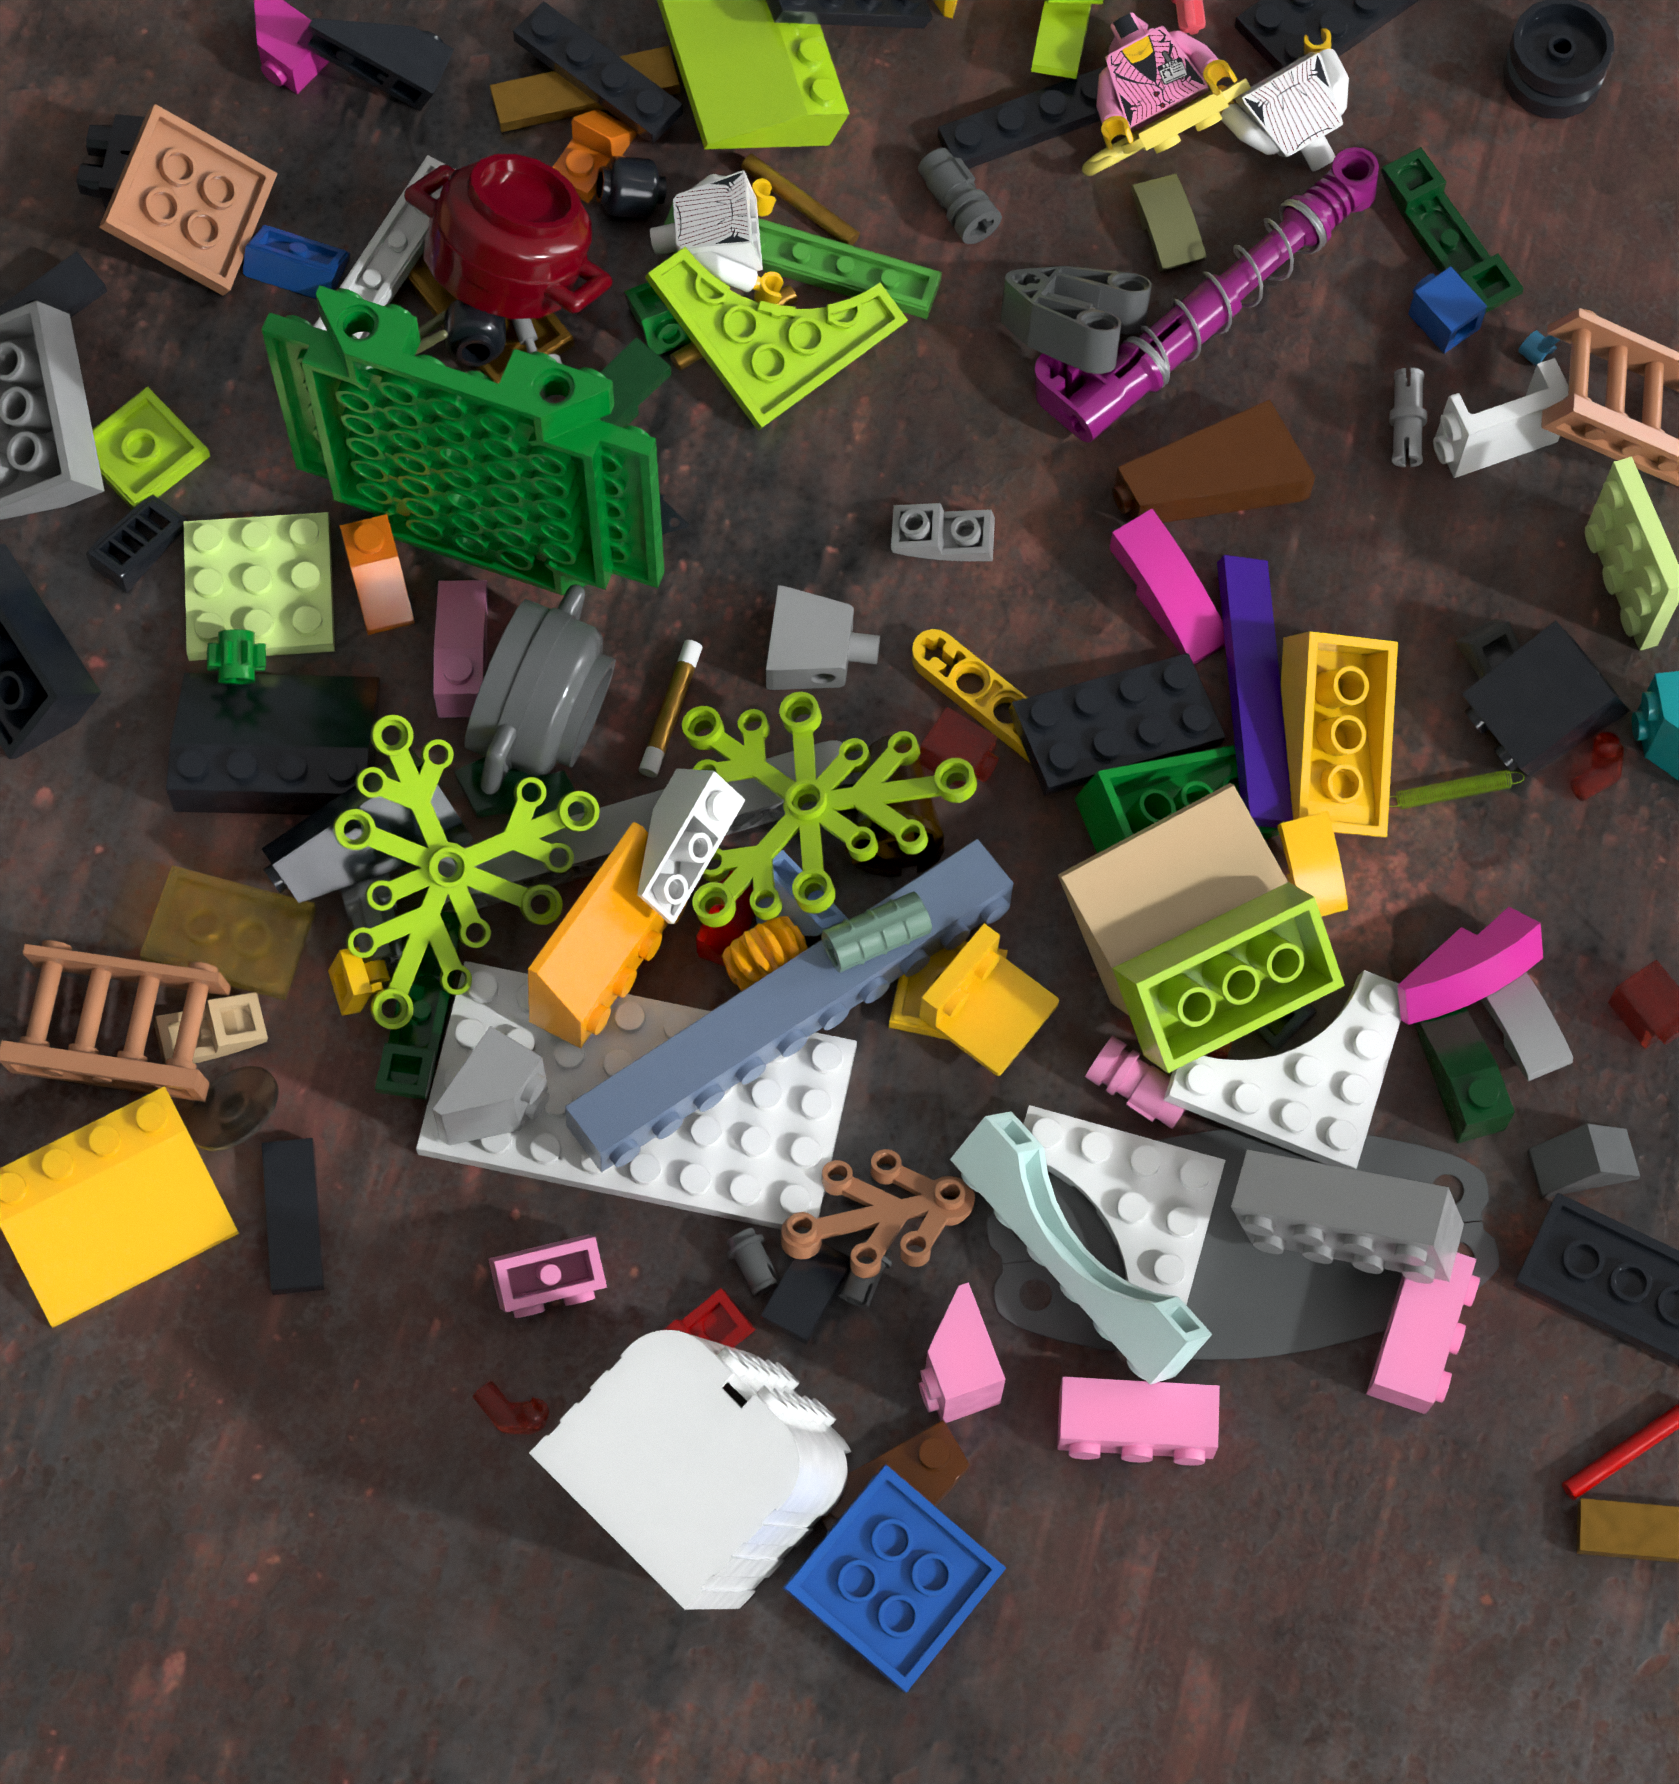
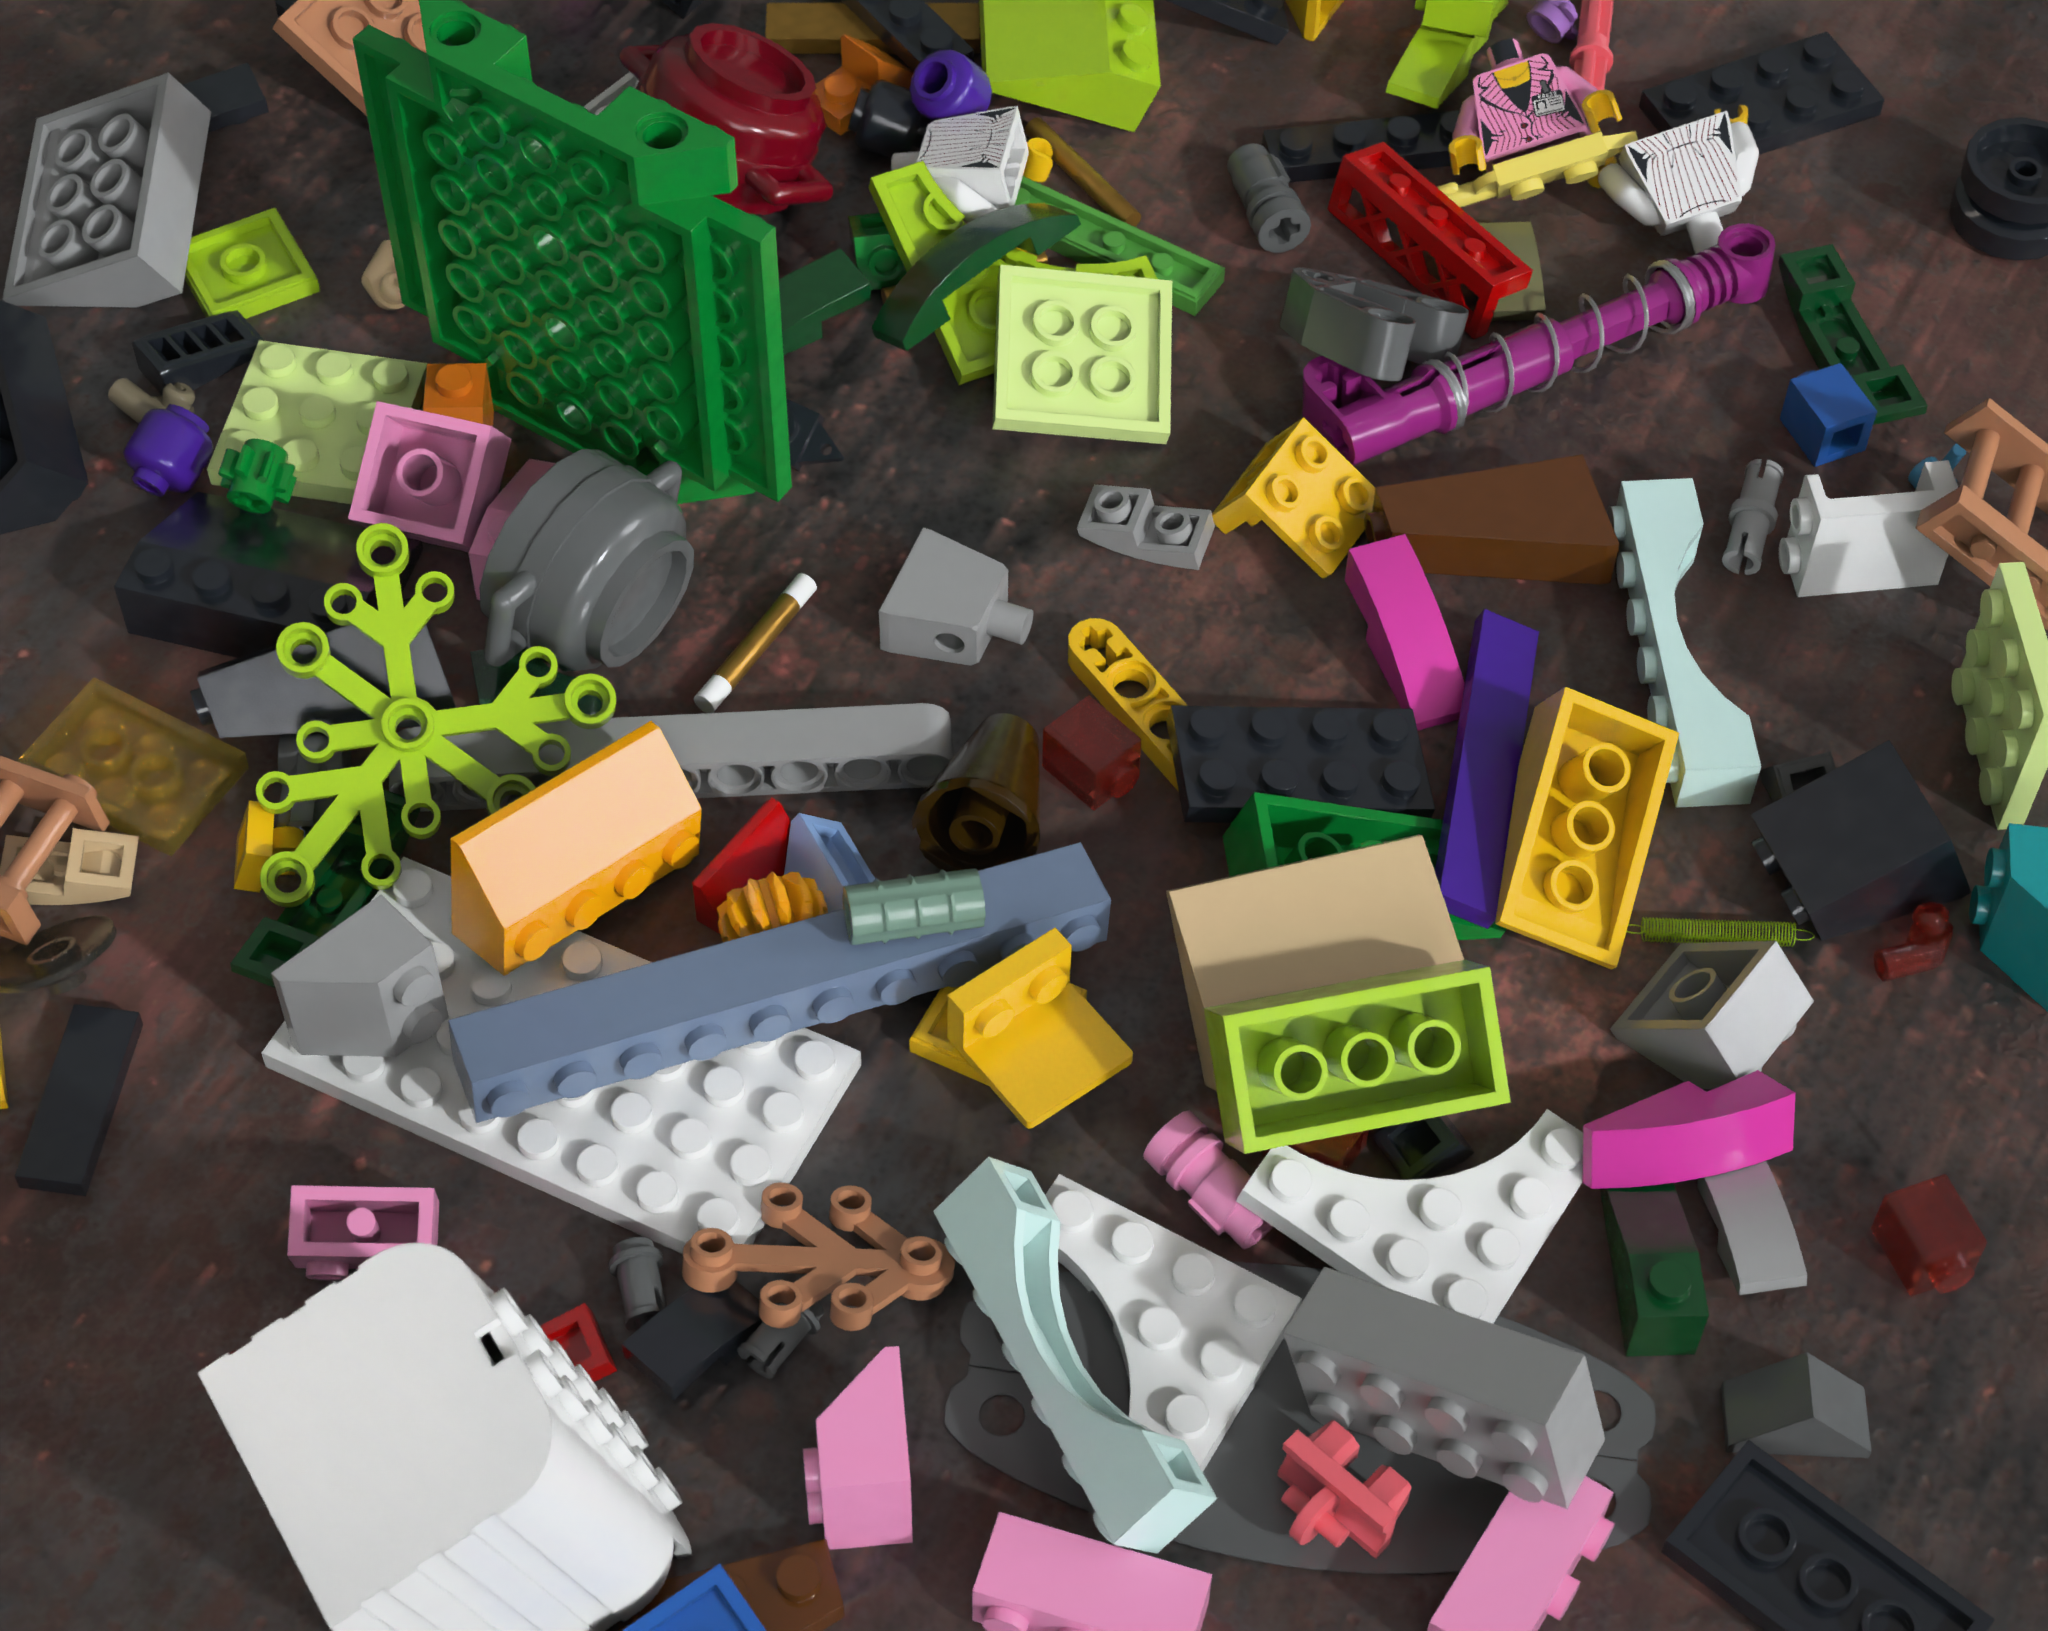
camera: 15 degrees right, 15 degrees down
white slope [637,769,745,924] -> none
lime plant [682,692,977,927] -> none
yellow slope [1277,811,1348,917] -> none
none -> dark tan arm [108,378,195,423]
none -> dark purple head [123,404,214,497]
none -> bright pink brick [348,401,512,552]
none -> tan arm [361,240,405,311]
none -> dark green slope [871,203,1081,351]
none -> dark purple head [909,50,992,122]
none -> yellowish green plate [993,265,1172,444]
none -> yellow bracket [1212,417,1375,578]
none -> coral hips [1277,1420,1411,1559]
none -> red fence [1327,142,1533,339]
none -> light aqua arch [1607,478,1761,808]
none -> light grey slope [1610,941,1814,1089]

